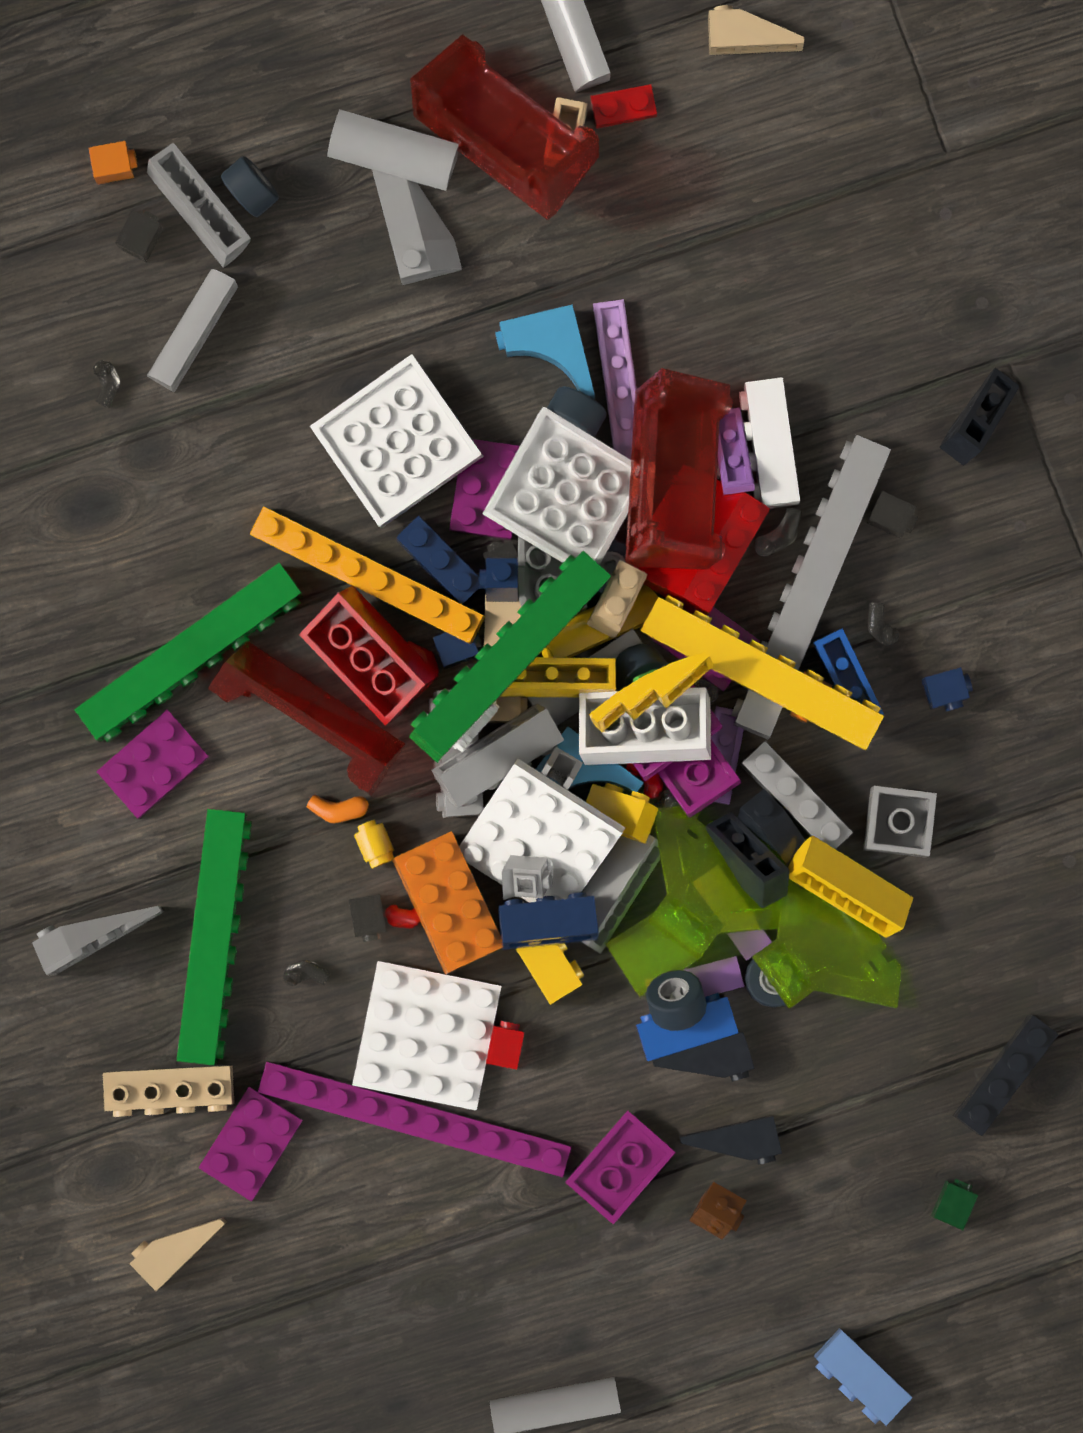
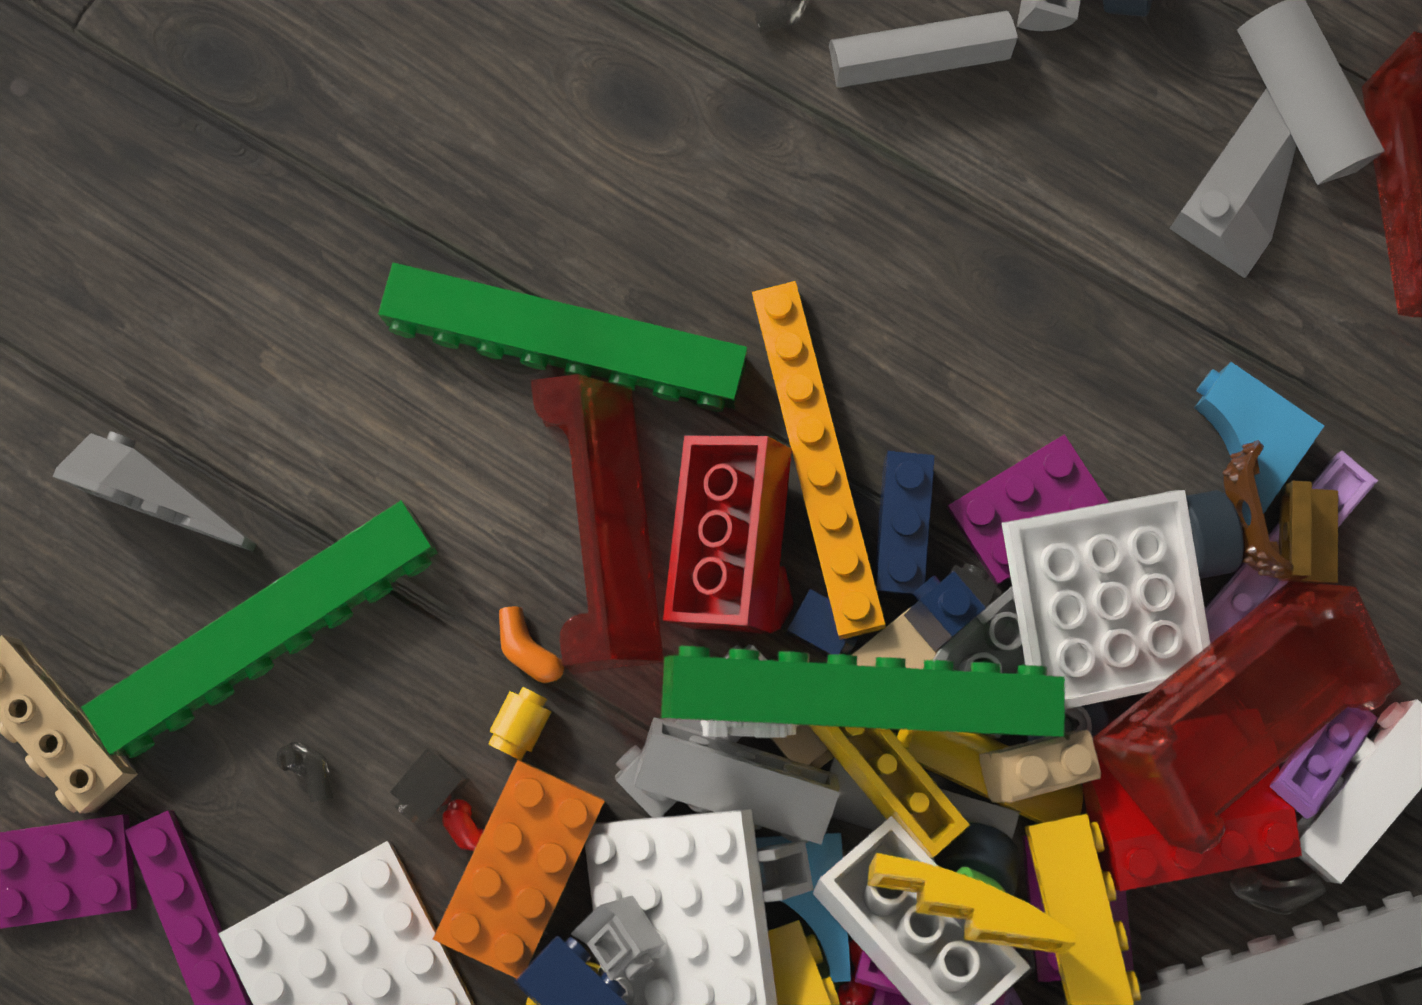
camera: 55 degrees right, 5 degrees down
magenta plate [96,710,209,819] -> none
white plate [310,354,484,528] -> none
none -> reddish brown piece [1222,440,1294,579]
none -> pearl gold panel [1279,481,1338,584]

